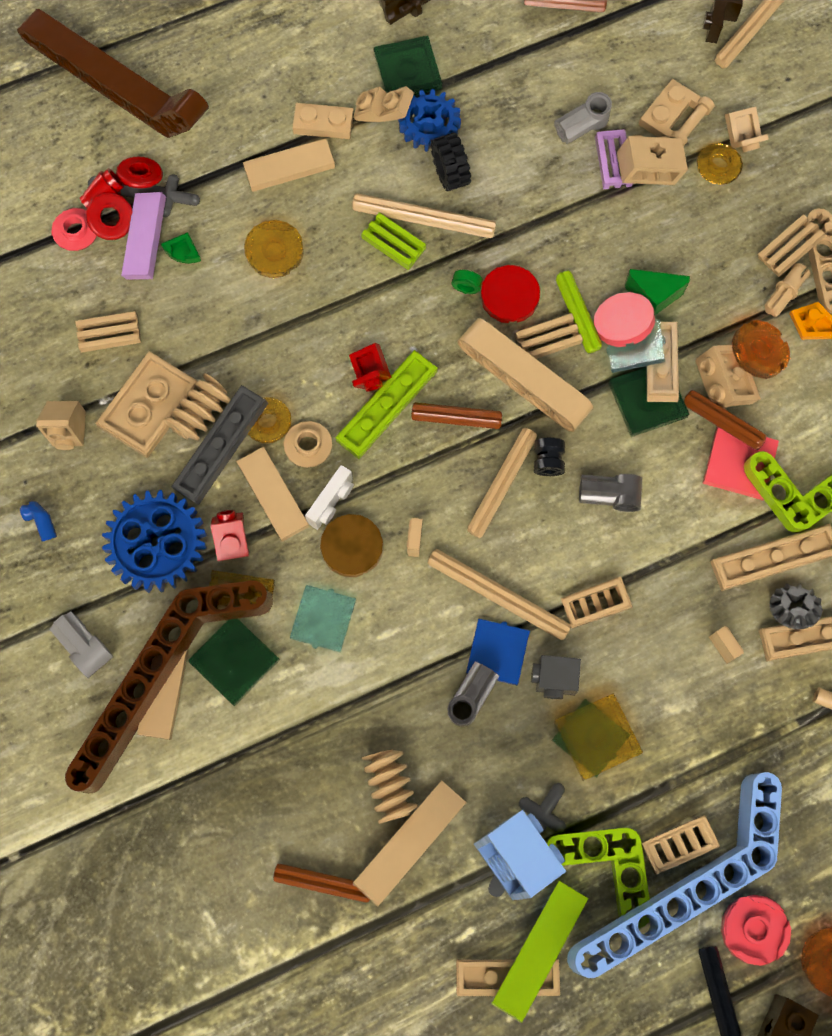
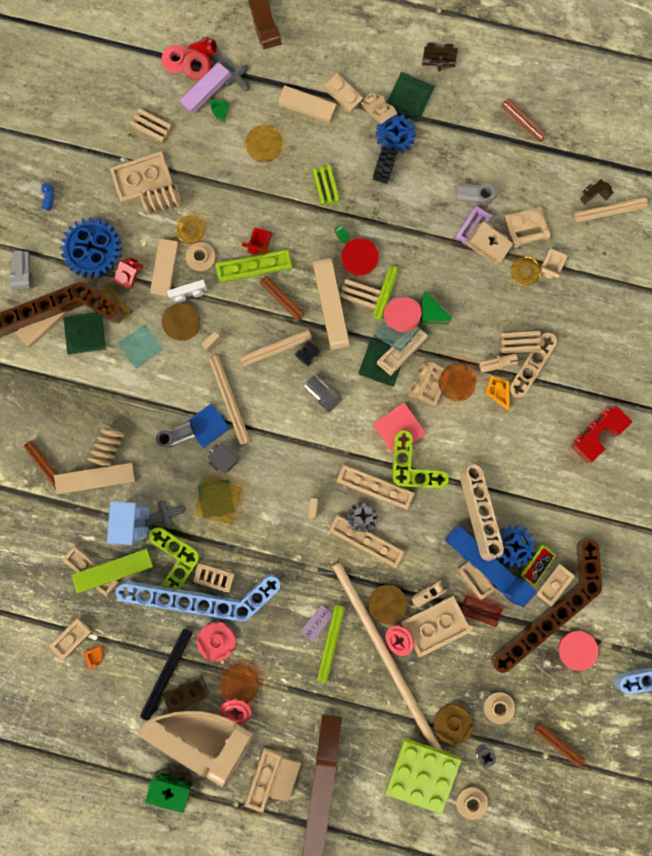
camera: 45 degrees right, 10 degrees up
tan slope [36,401,86,450] -> none
red piece [116,156,163,189] -> none
dark grey tile [171,385,268,505] -> none
tan axle [352,193,496,238] -> none
tan slope [561,576,633,629] -> none
dark orange axle [683,390,767,450] -> none

